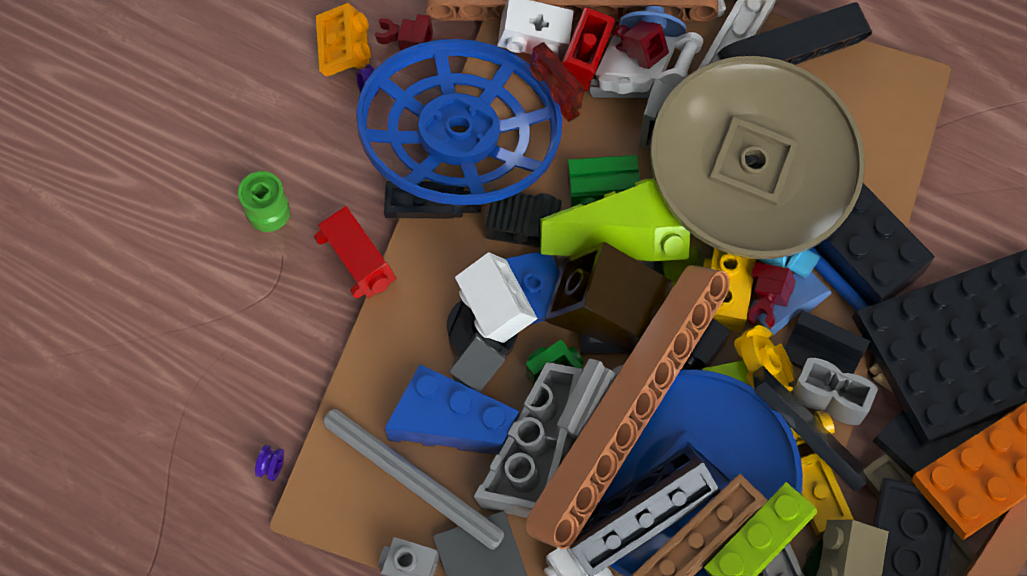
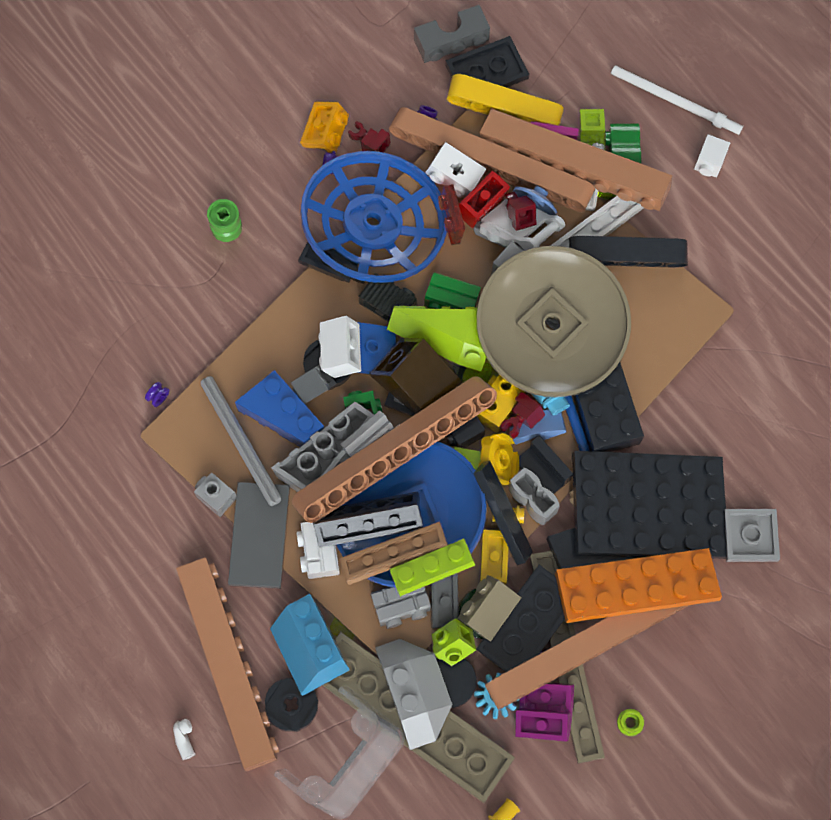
camera: 20 degrees right, 5 degrees up
red brick [314,206,397,299] -> none

